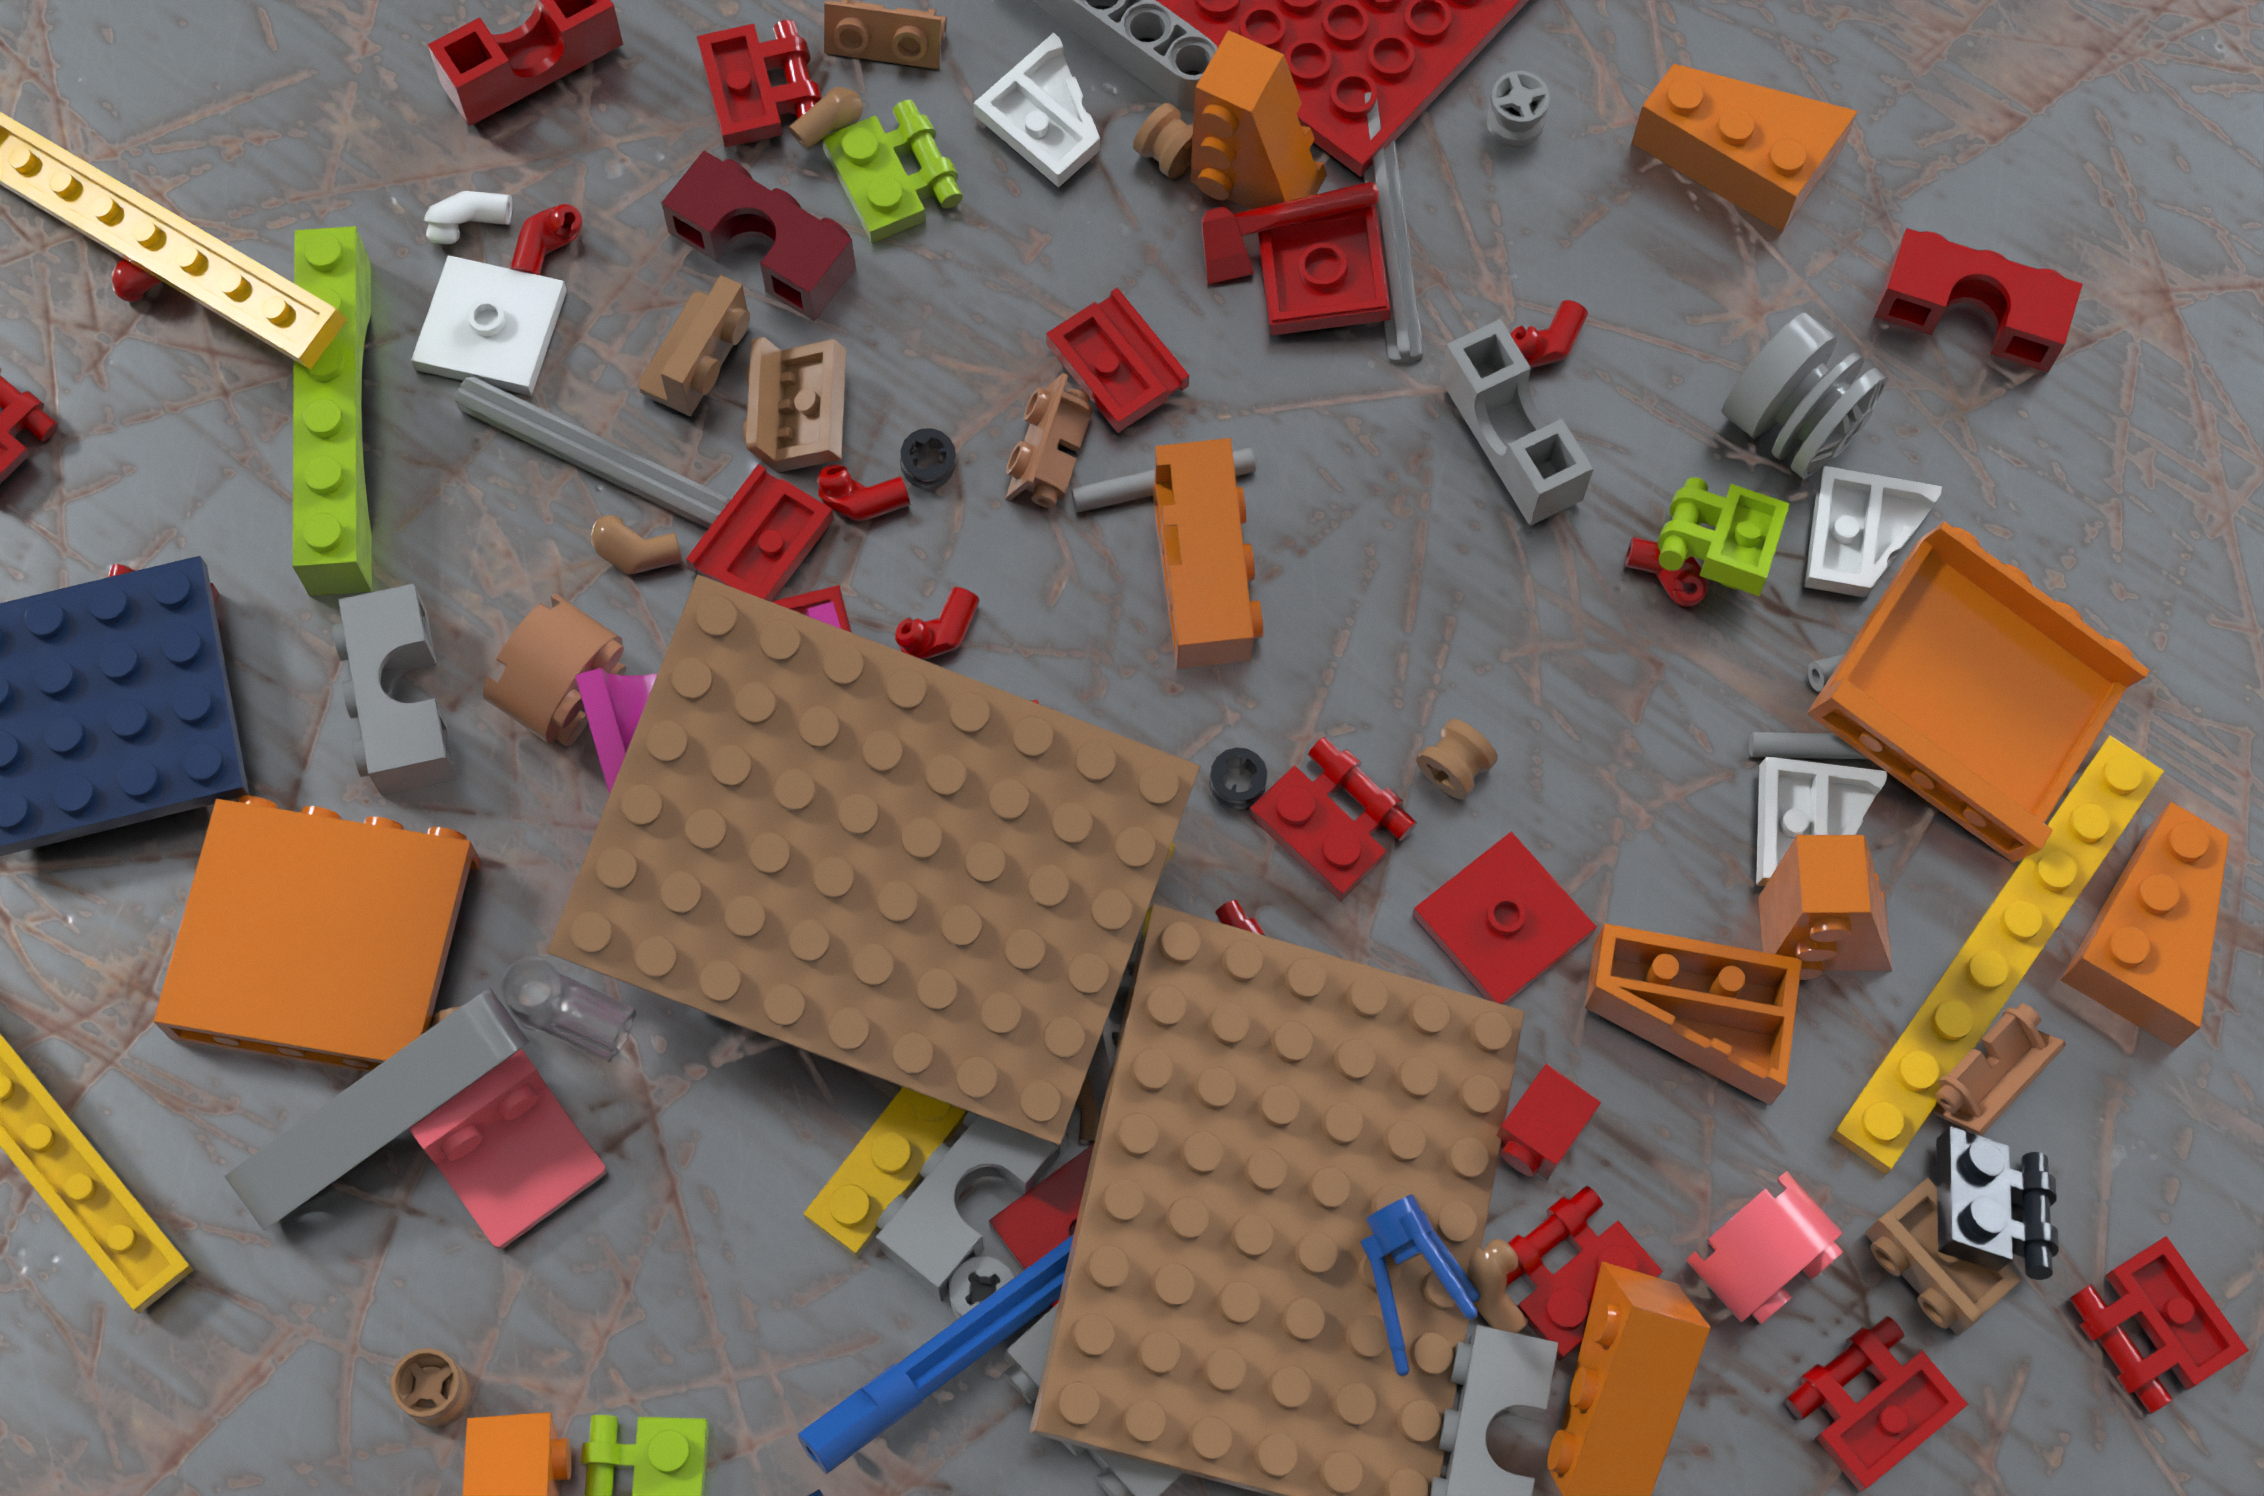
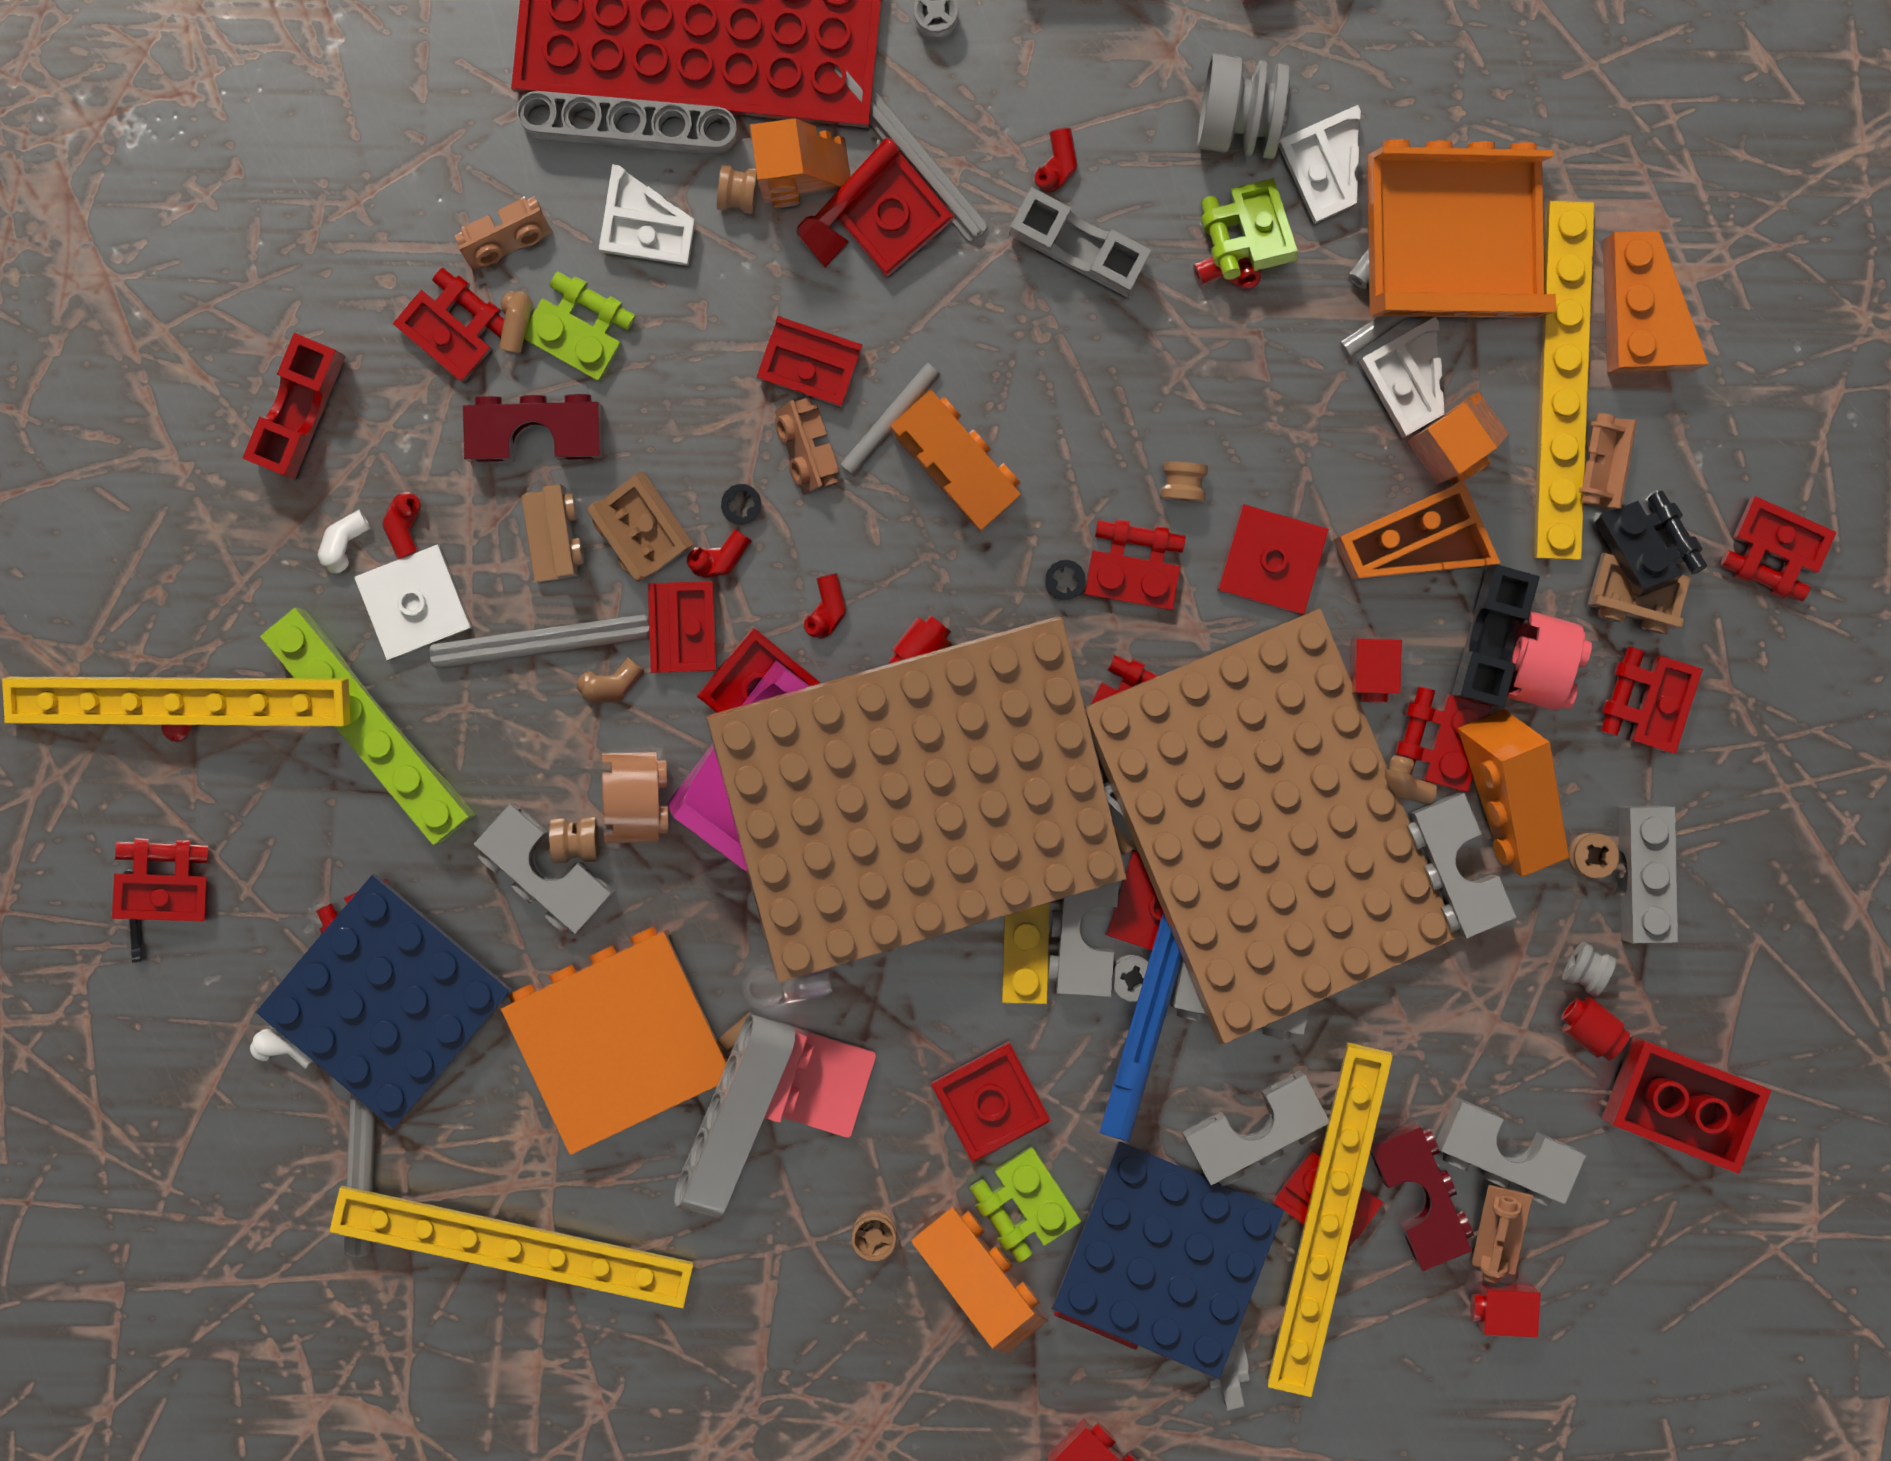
camera: 30 degrees left, 20 degrees up
blue plant [1360,1194,1480,1376] -> none
none -> medium nougat wheel [549,817,599,863]
none -> red plate [930,1041,1051,1163]
none -> black arch [1452,564,1540,707]

